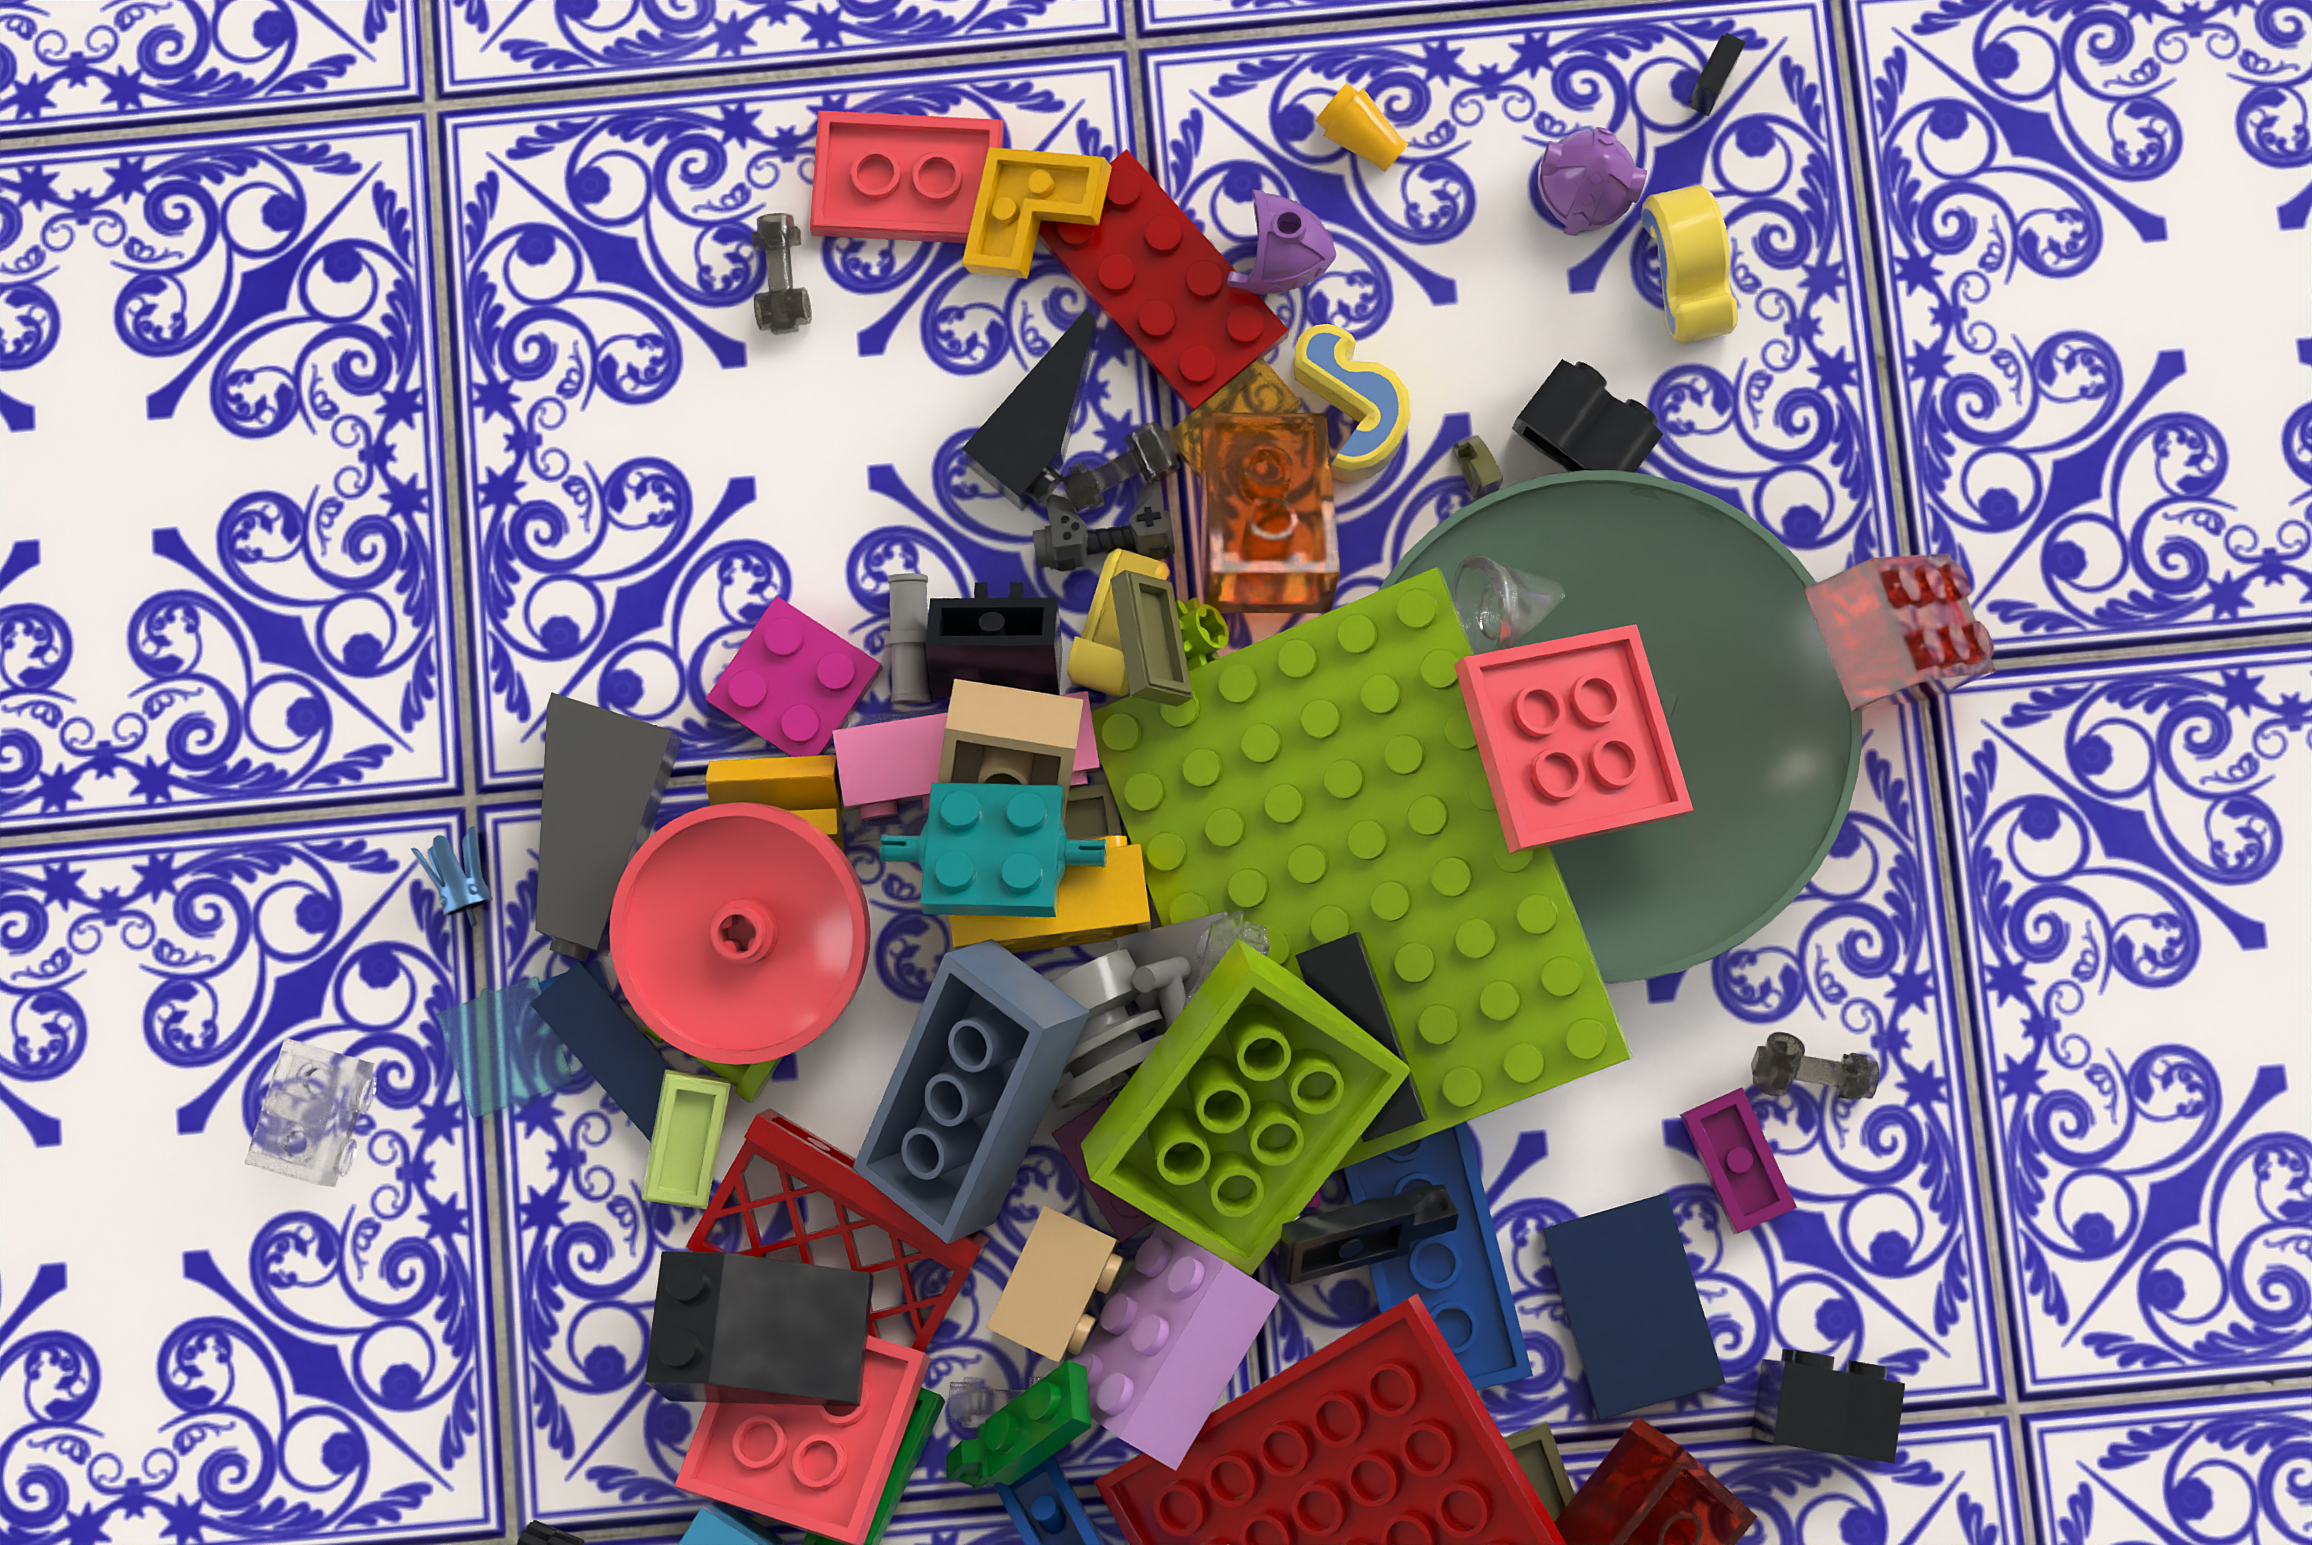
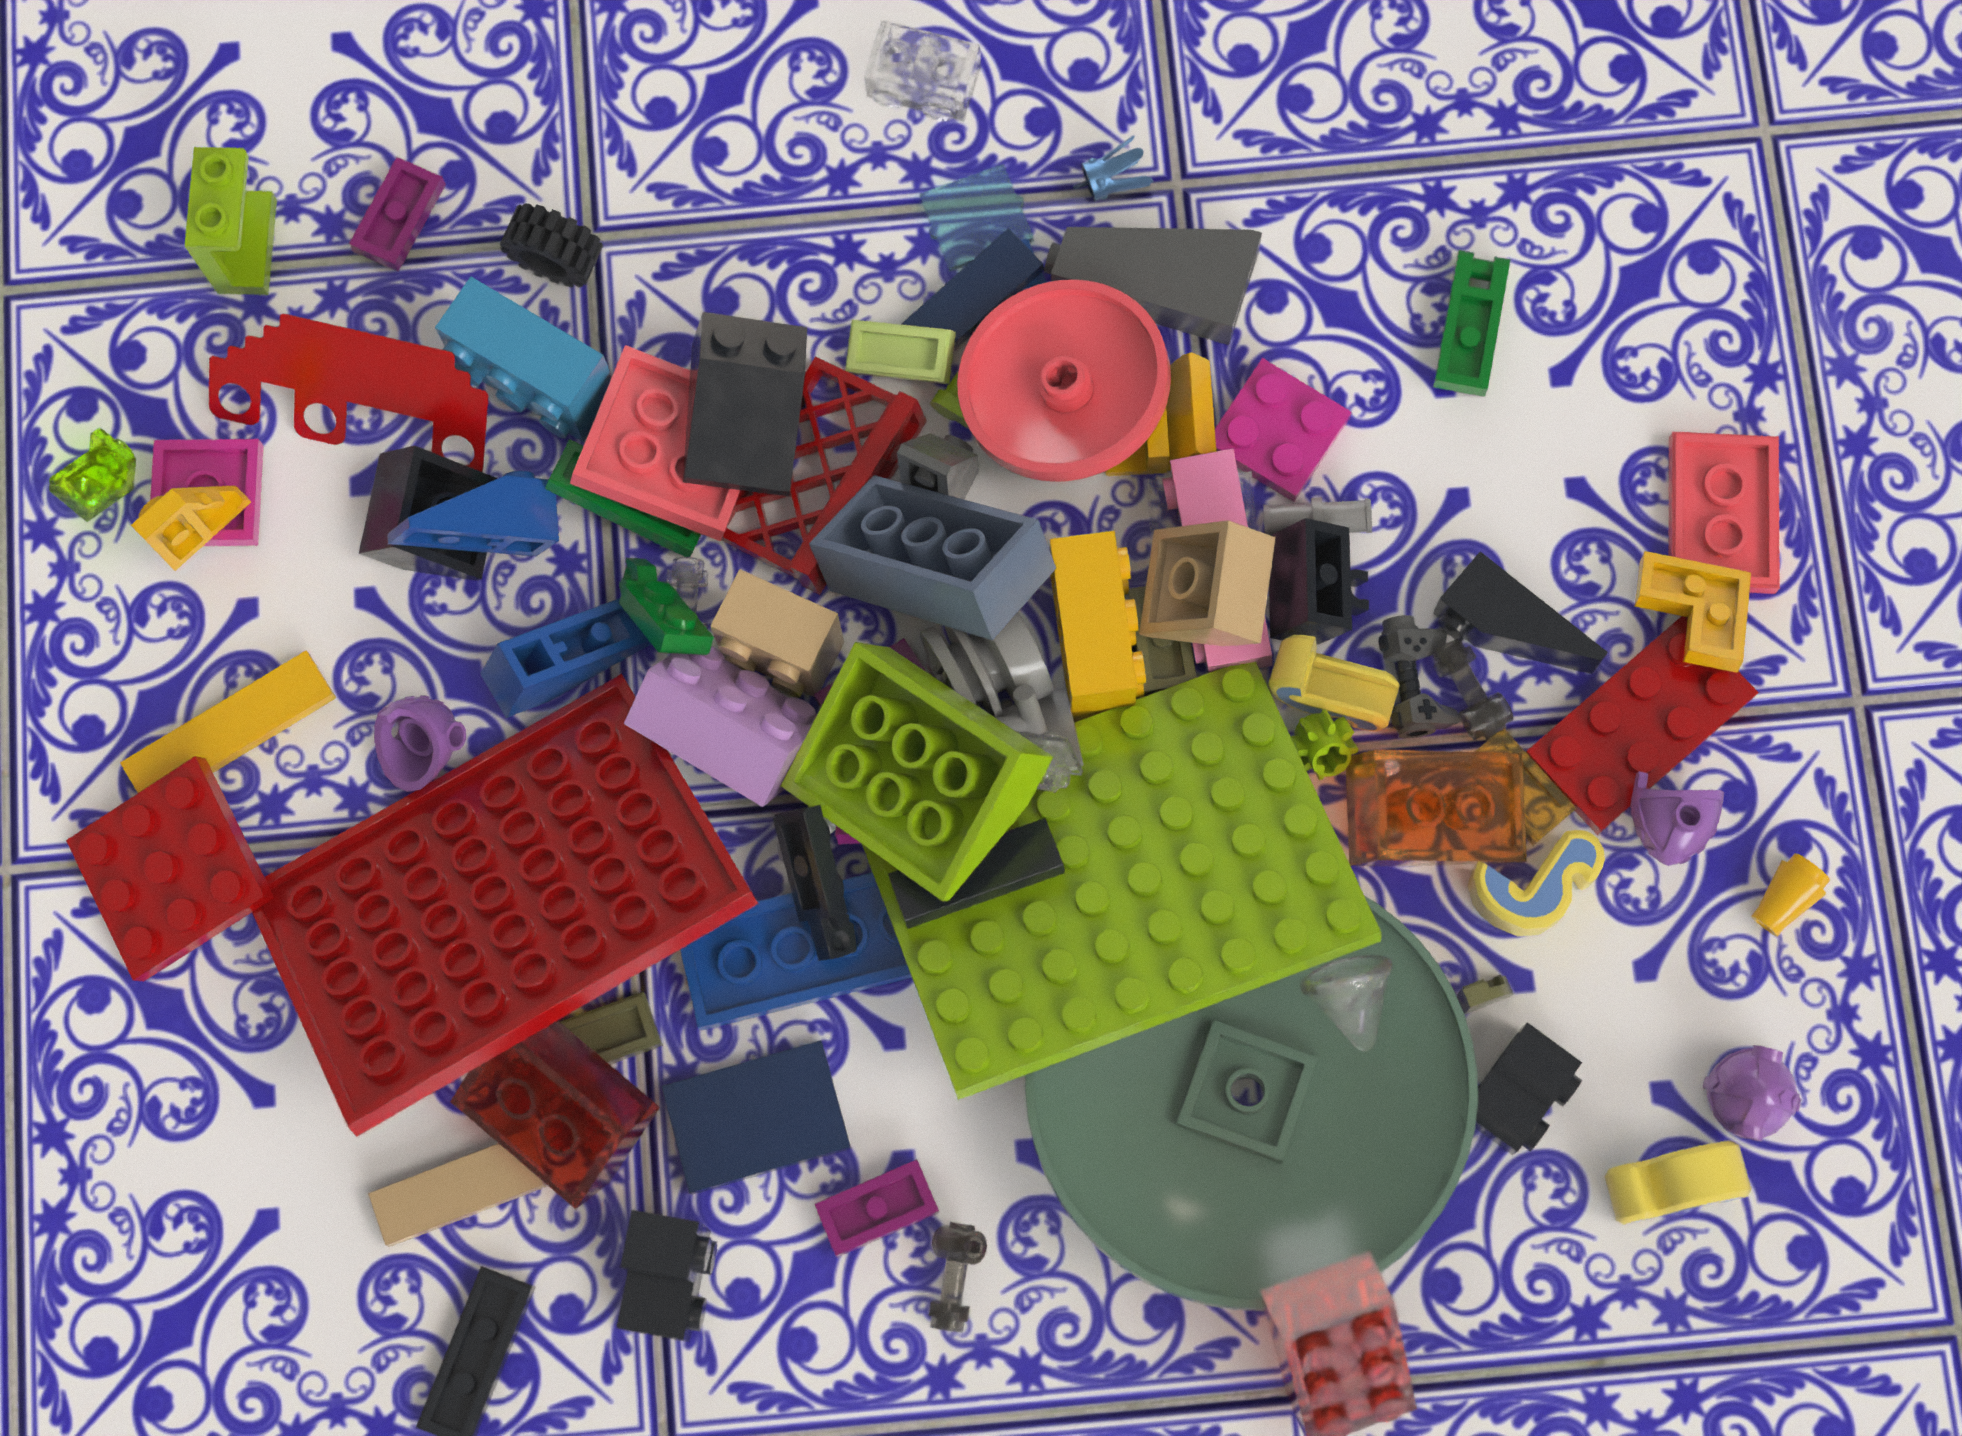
camera: 90 degrees right, 5 degrees down
clear smoke bar [752,213,812,335] -> none
teal plate [880,783,1107,917] -> none
olive tile [1110,570,1193,707] -> none
coral plate [1454,624,1694,854] -> none
black tile [1689,32,1746,117] -> none
none -> dark grey slope [897,433,979,499]
none -> green plate [1433,250,1510,397]

